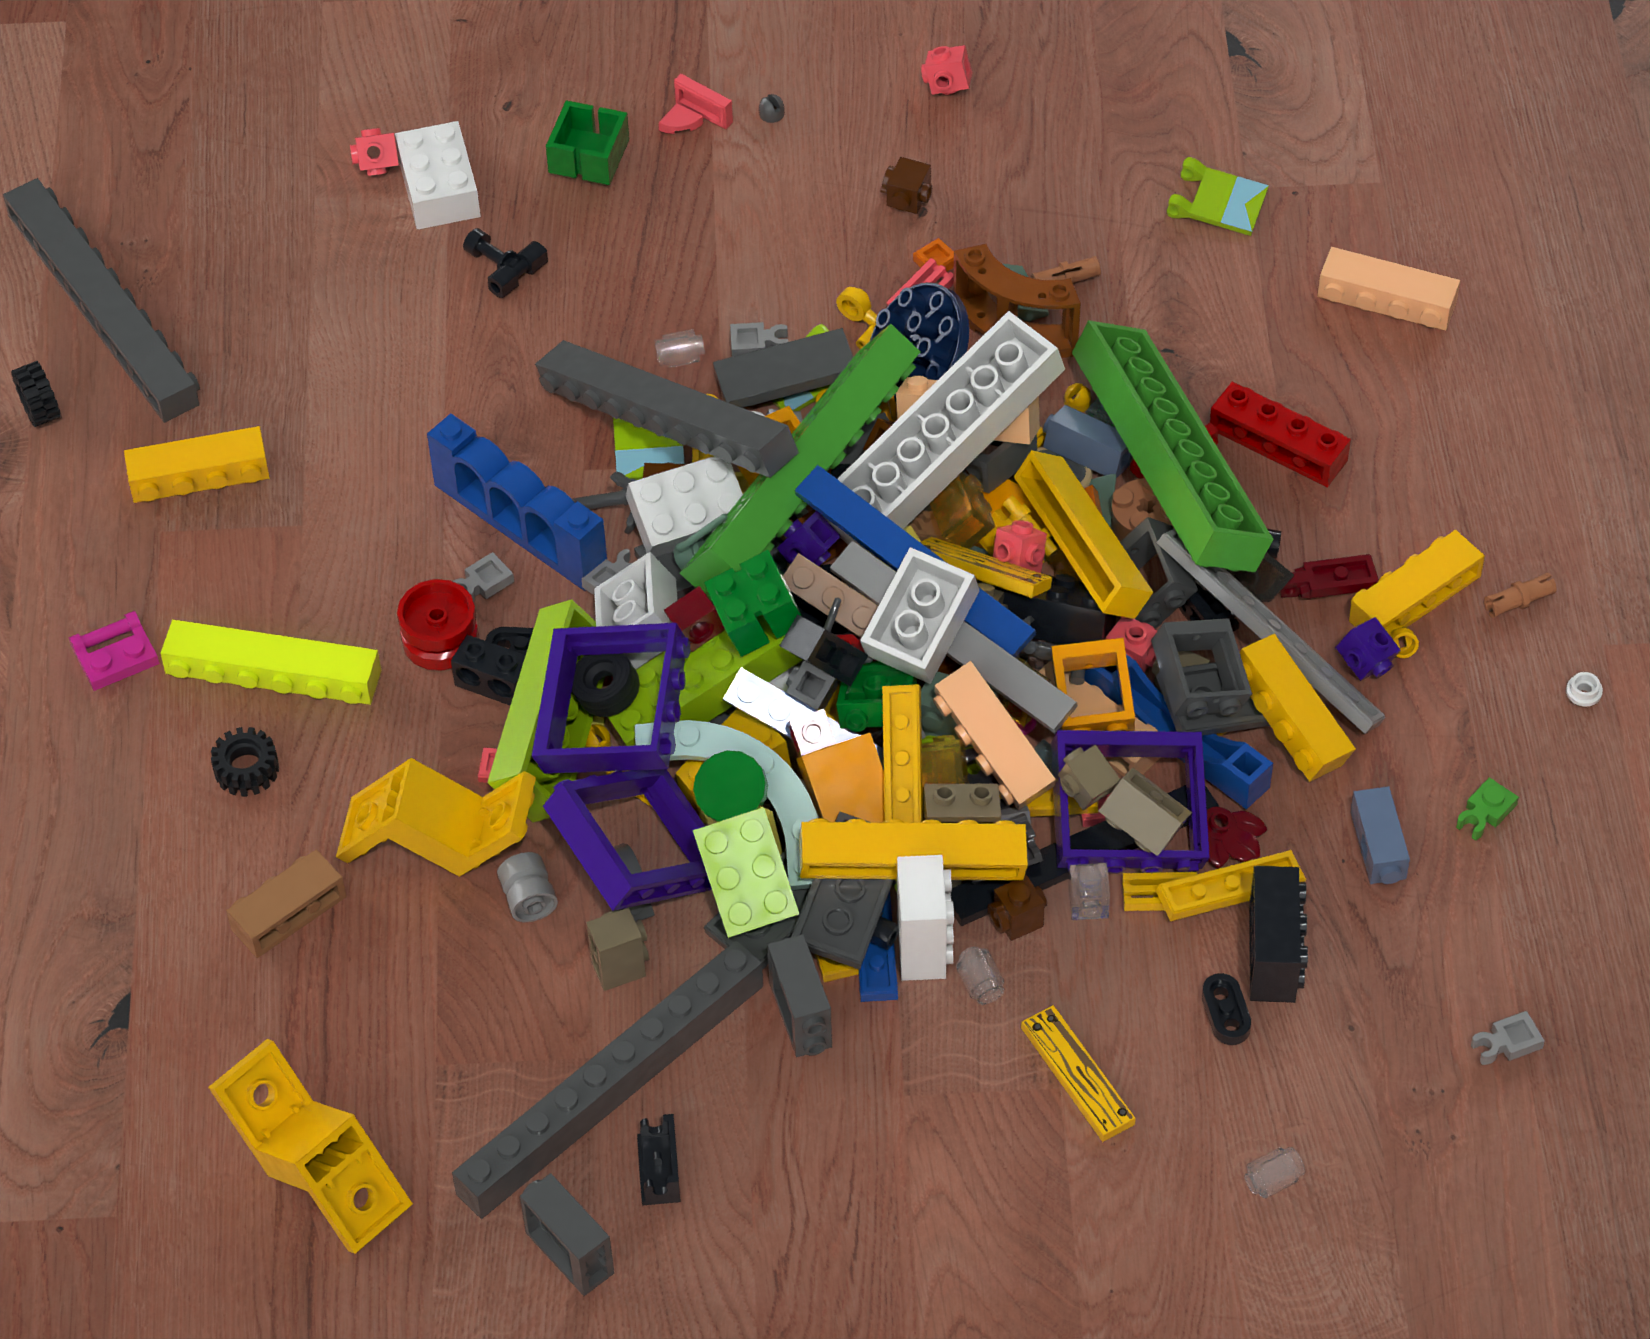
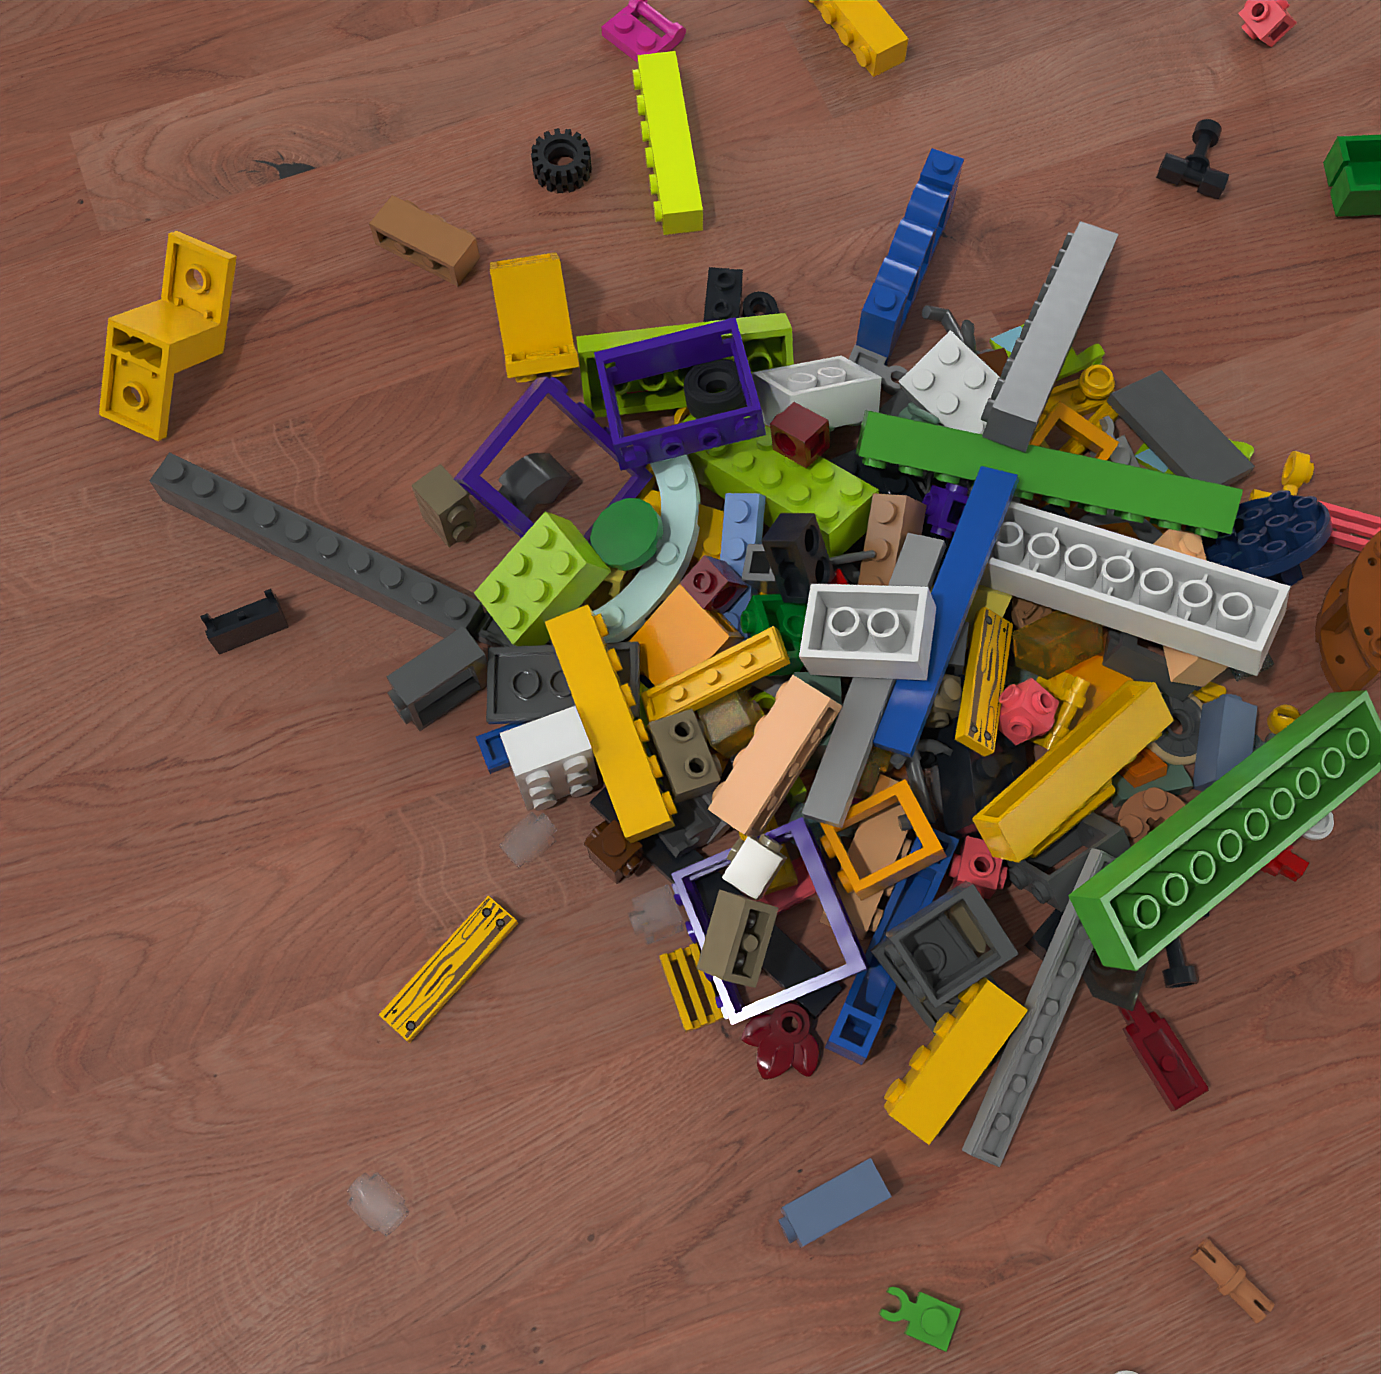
camera: 70 degrees right, 15 degrees up
white brick [395,121,481,229] -> none
red wheel [397,579,479,671] -> none
light grey plate [453,552,514,602] -> none
light grey wheel [497,852,558,922] -> none
dark grey window [520,1173,614,1296] -> none
clear brick [654,329,705,368] -> none
green piece [704,550,802,657] -> none
light grey plate [730,322,788,357] -> none
yellow tile [1156,850,1306,921] -> none
black plate [1202,973,1251,1045] -> none
red brick [1210,381,1351,488] -> none
black brick [1249,866,1308,1003] -> none
dark purple brick [1335,617,1401,681] -> none
yellow brick [1349,530,1485,635] -> none
yellow hinge [1390,627,1419,658] -> none

